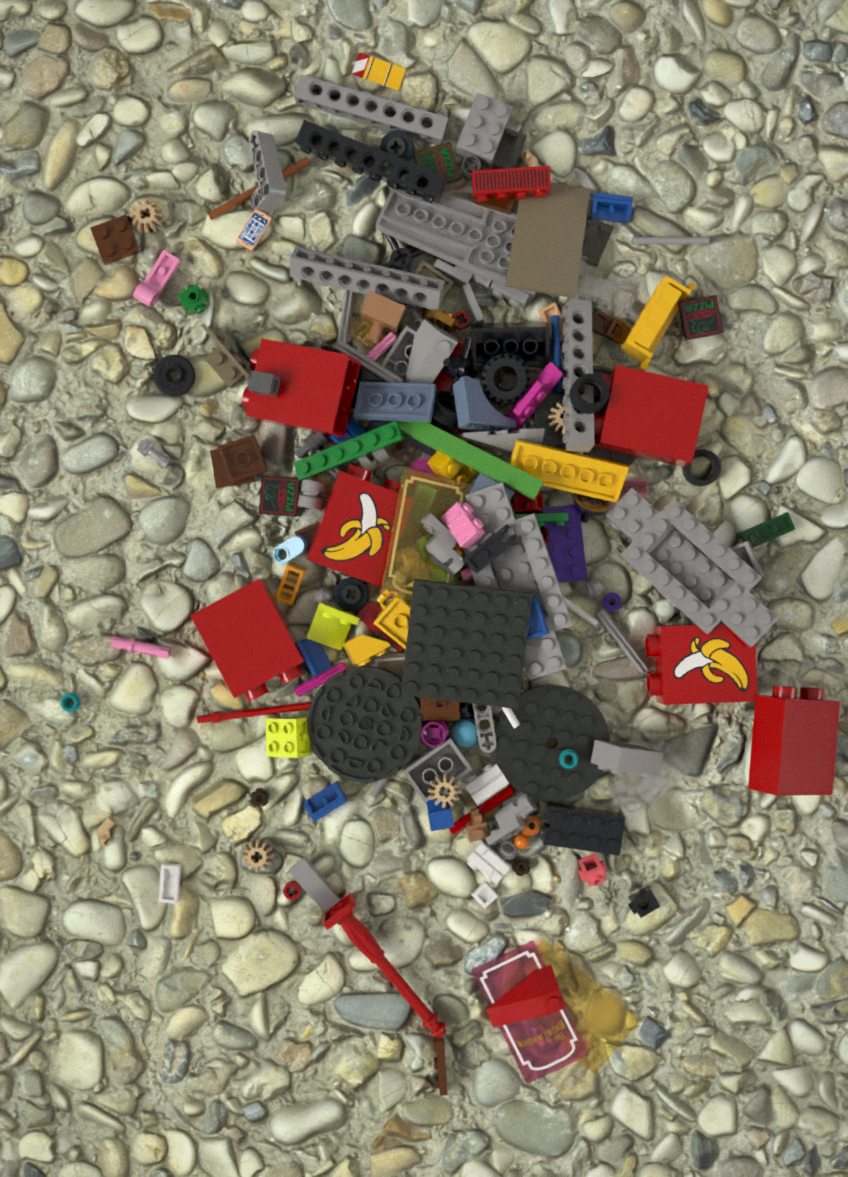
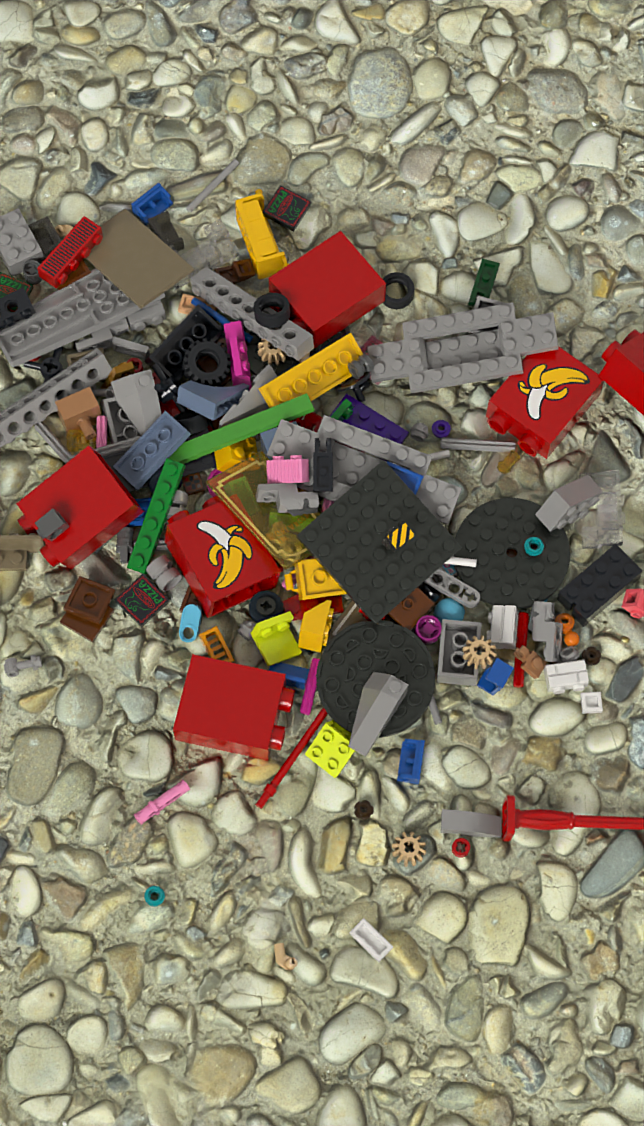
camera: 50 degrees left, 20 degrees down
none -> dark grey wheel [348,354,374,379]
none -> light grey wedge [348,672,409,757]
none -> brick [382,520,415,553]
none -> clear yellow pin [497,450,520,474]

